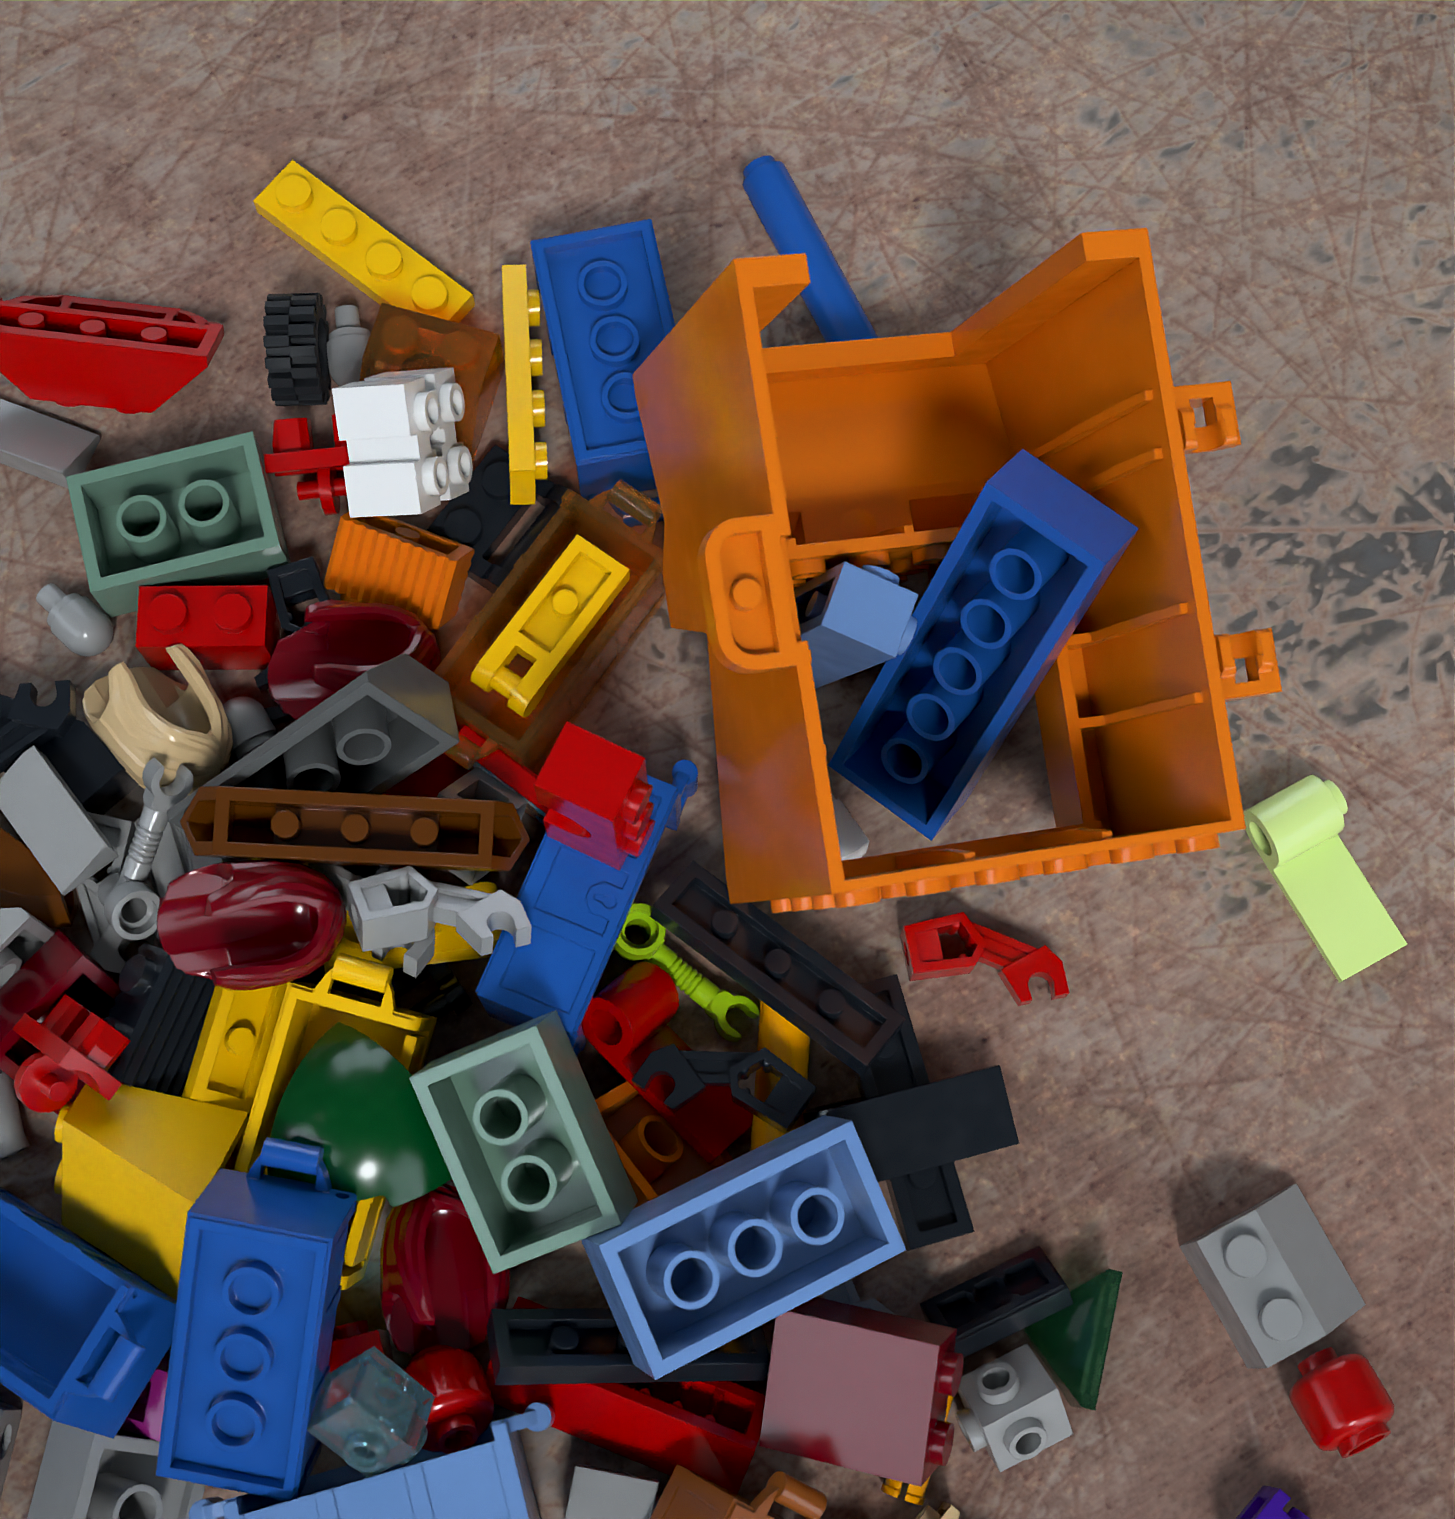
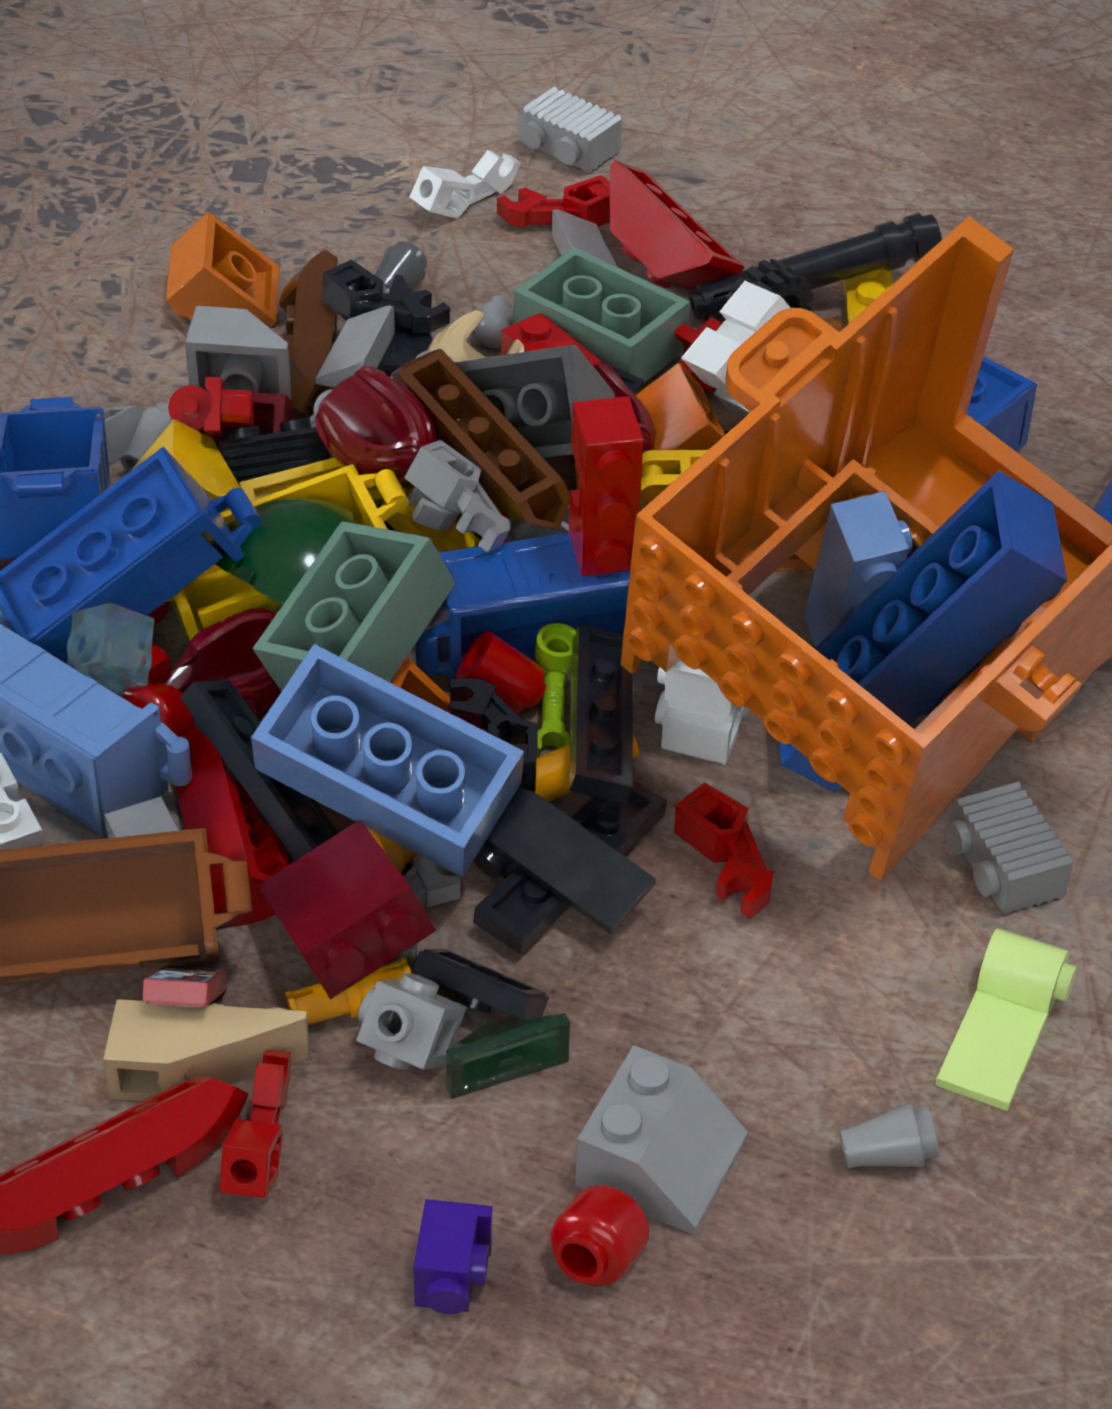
camera: 55 degrees right, 30 degrees down
none -> black cylinder [689,212,942,321]
none -> light grey cone [839,1102,939,1169]

